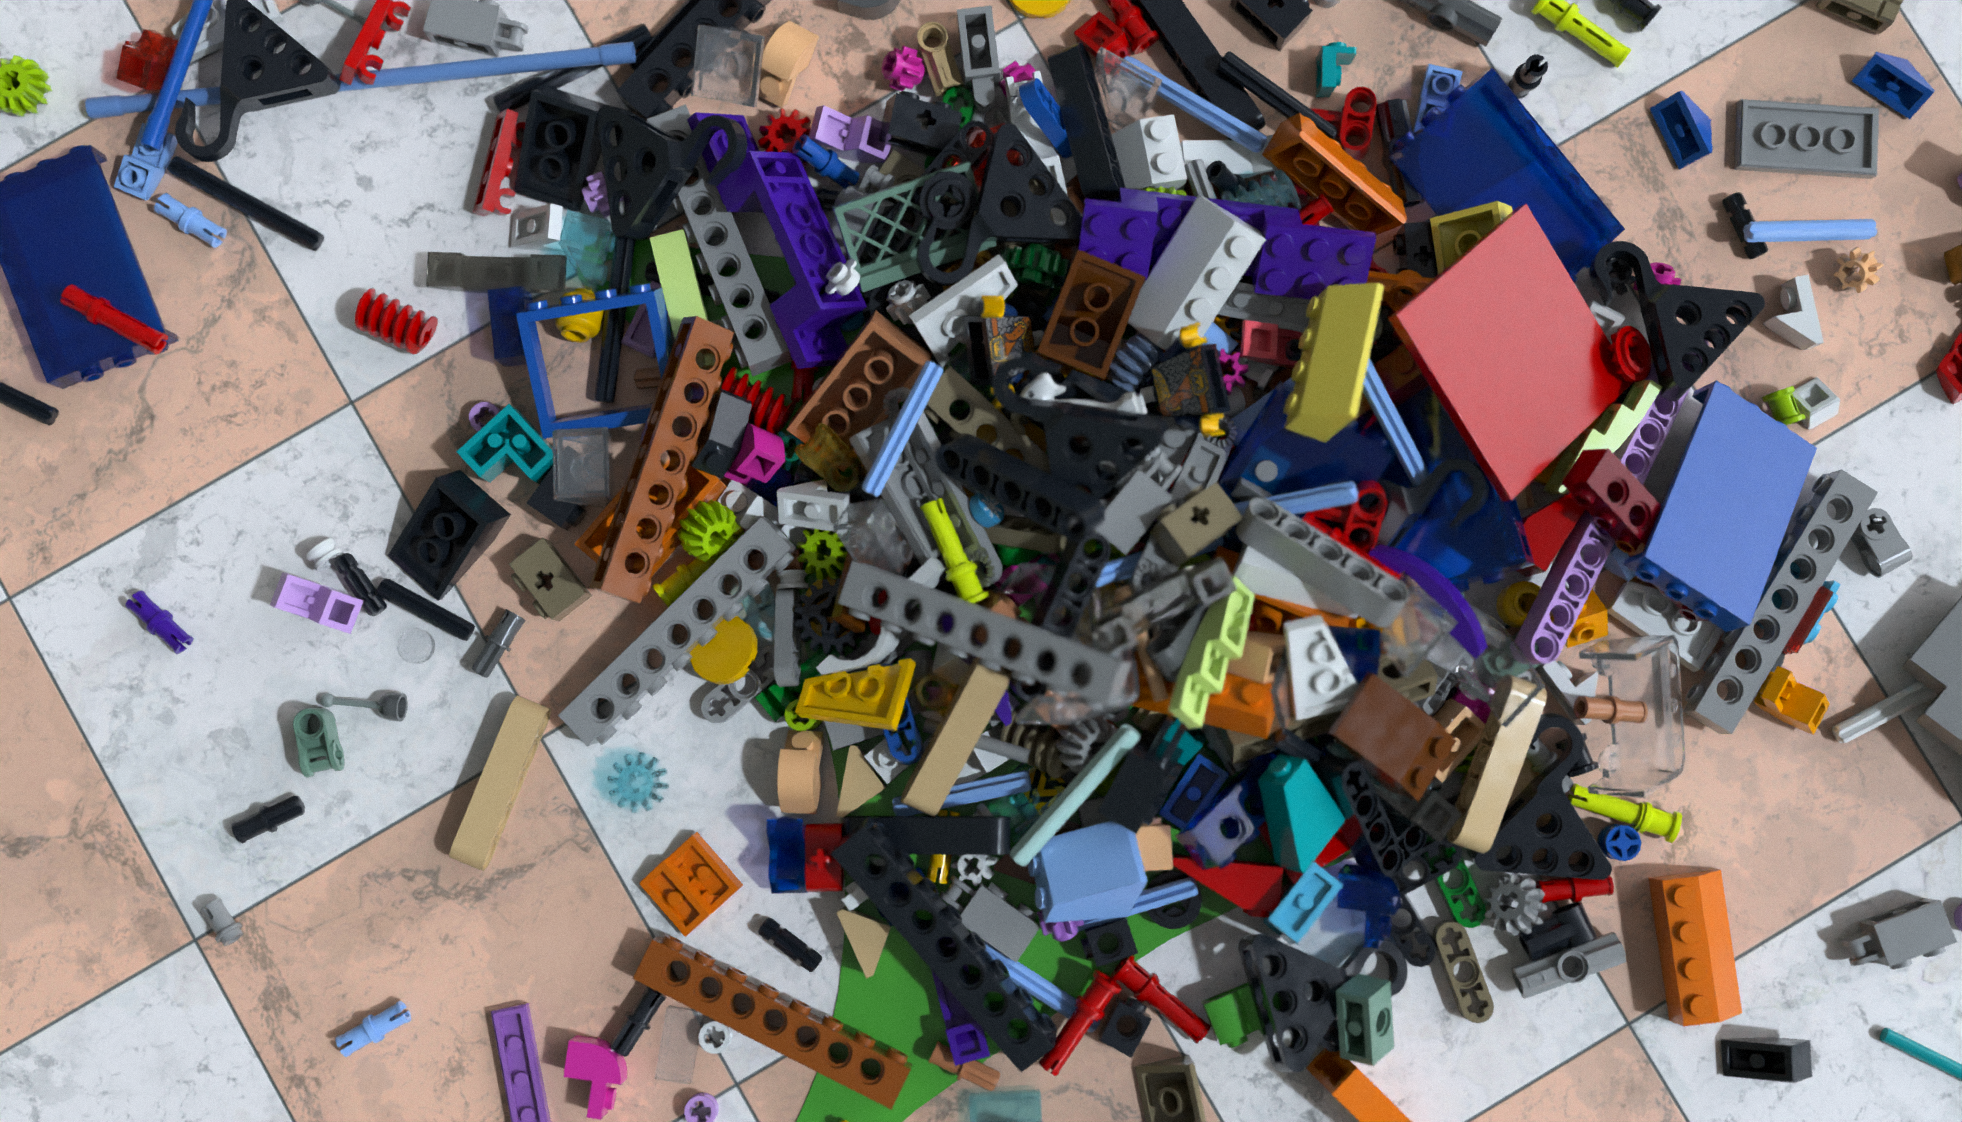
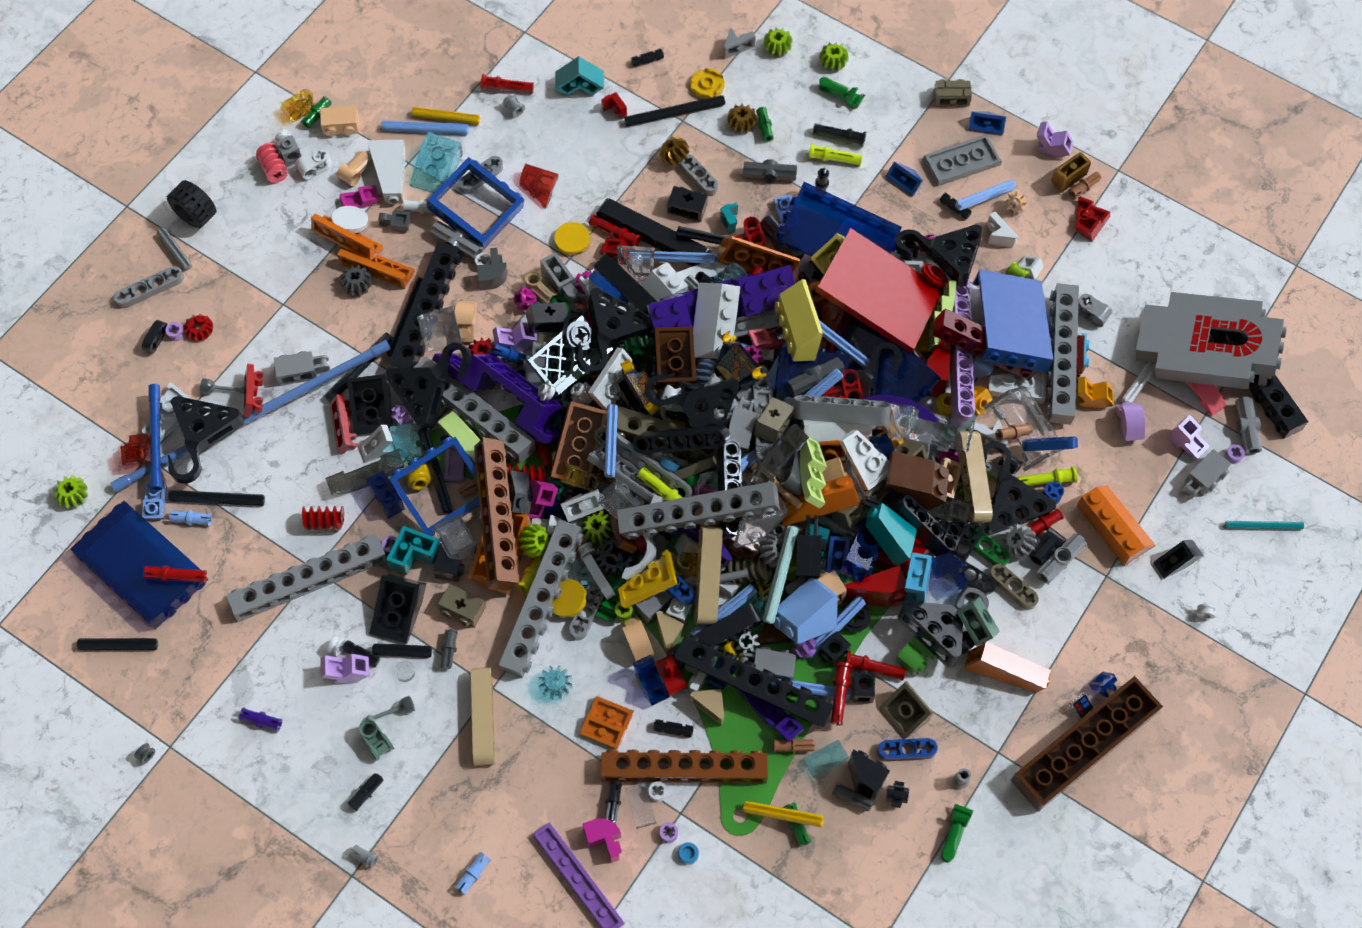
camera: 30 degrees left, 20 degrees down
none -> light grey brick [226,534,387,622]
none -> dark grey piece [786,357,845,396]
none -> blue beam [1022,436,1078,451]
none -> lavender brick [1115,402,1145,441]
none -> lavender brick [1170,415,1209,460]

